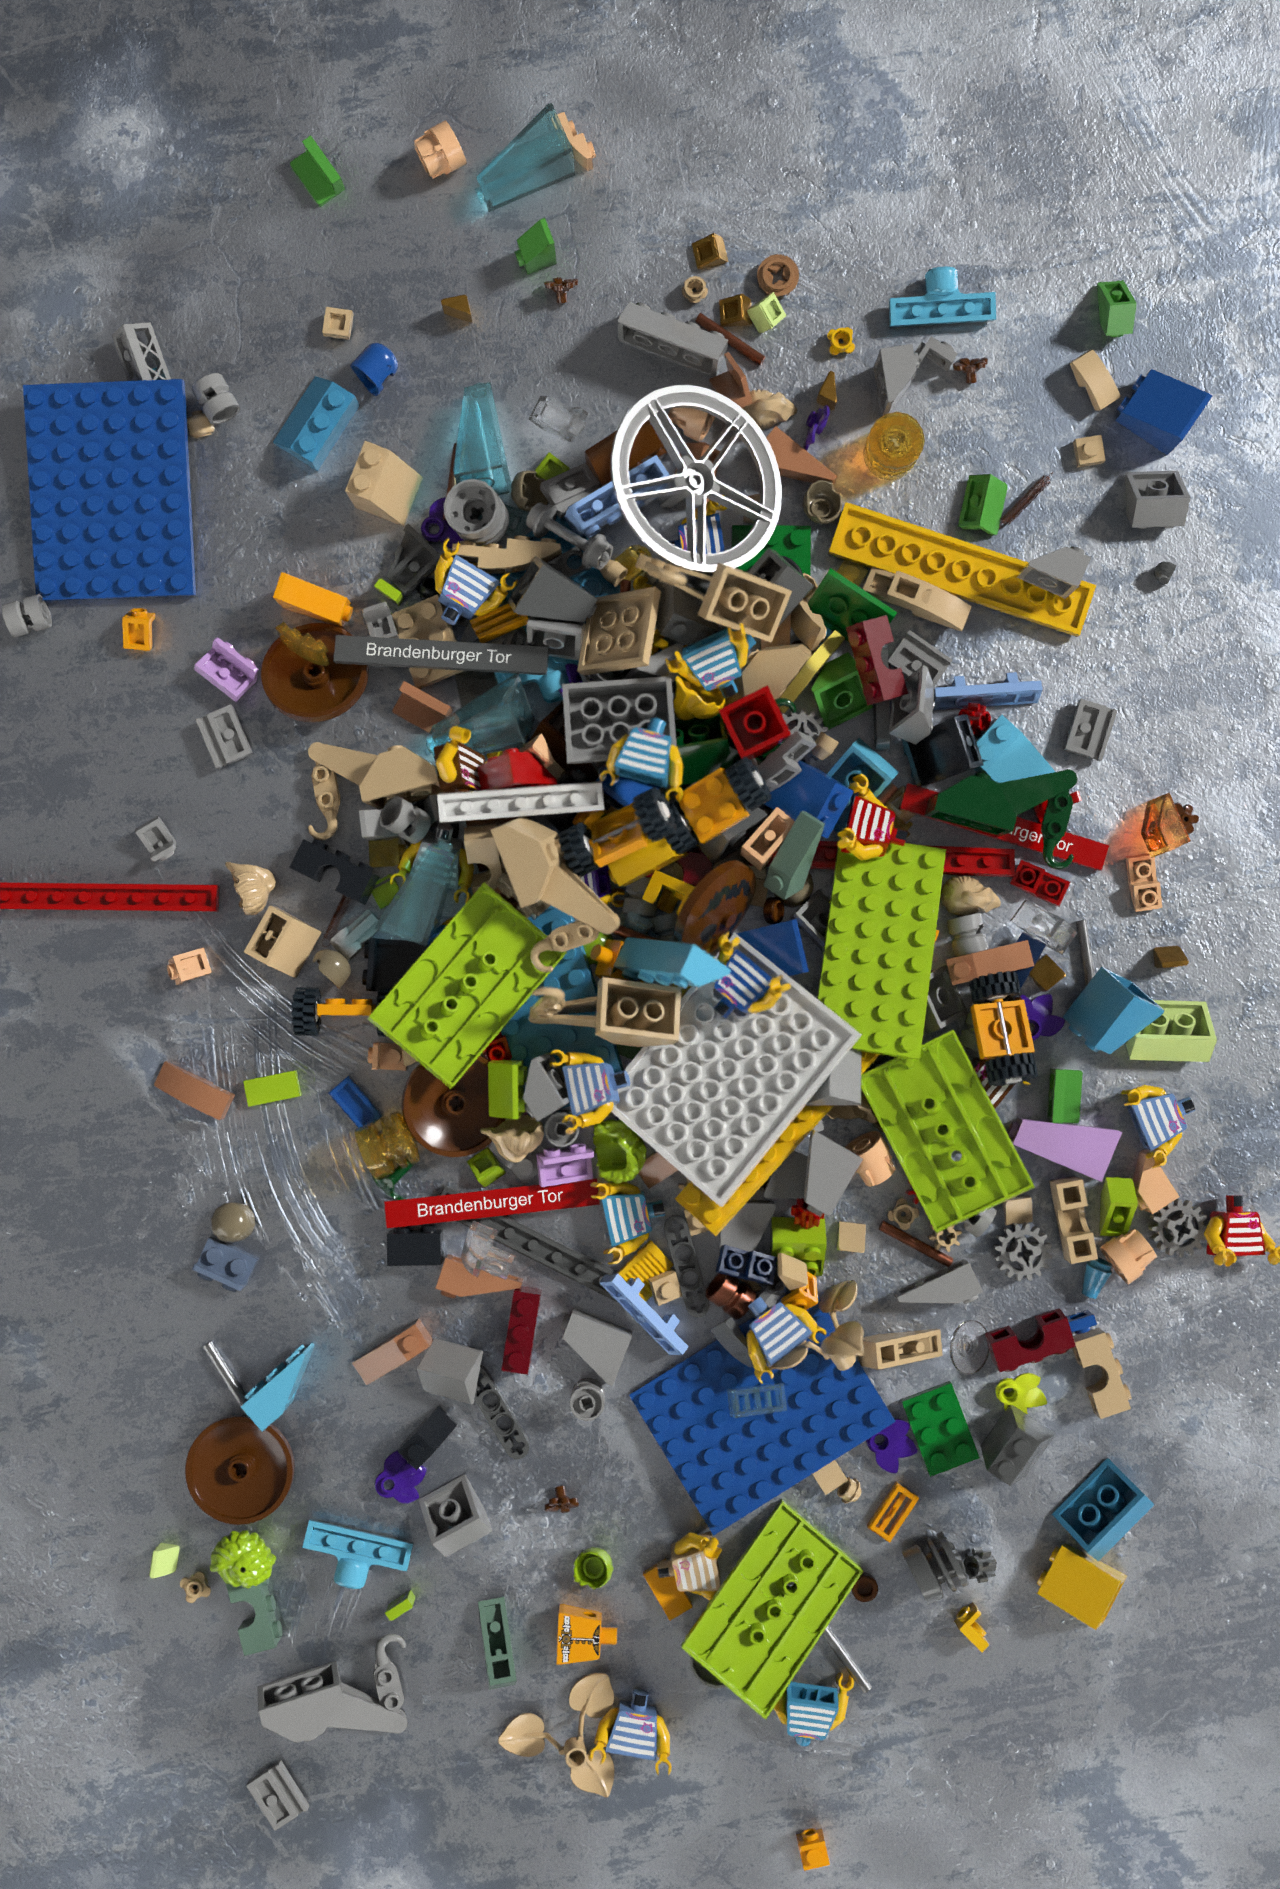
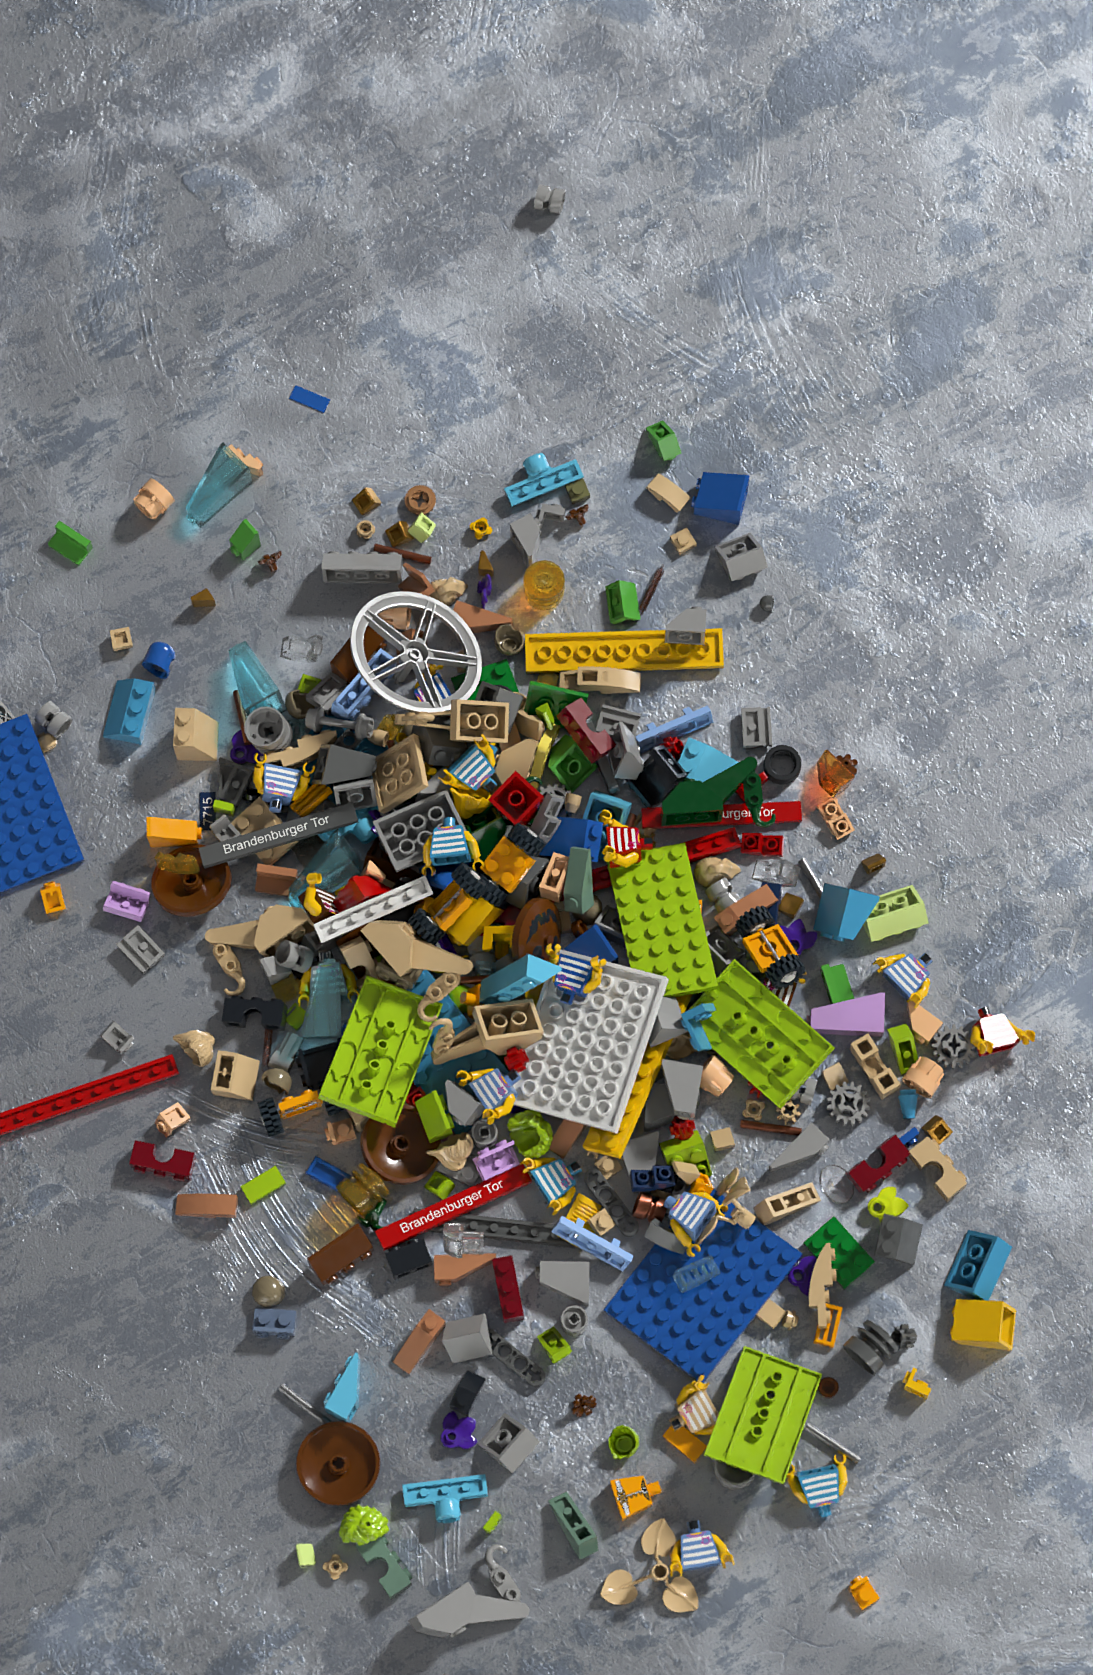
camera: 20 degrees left, 15 degrees down
none -> dark red arch [129,1140,196,1182]
none -> dark blue sticker [200,792,216,830]
none -> blue sticker [289,385,330,413]
none -> reddish brown slope [307,1223,374,1286]
none -> red gear [504,1046,529,1073]
none -> lime slope [535,703,554,730]
none -> lime slope [537,1326,572,1363]
none -> olive plate [565,478,590,504]
none -> dark azure bracket [681,1003,716,1051]
none -> black tyre [763,745,802,785]
none -> tan slope [809,1243,837,1329]
none -> pearl gold slope [922,1115,953,1145]

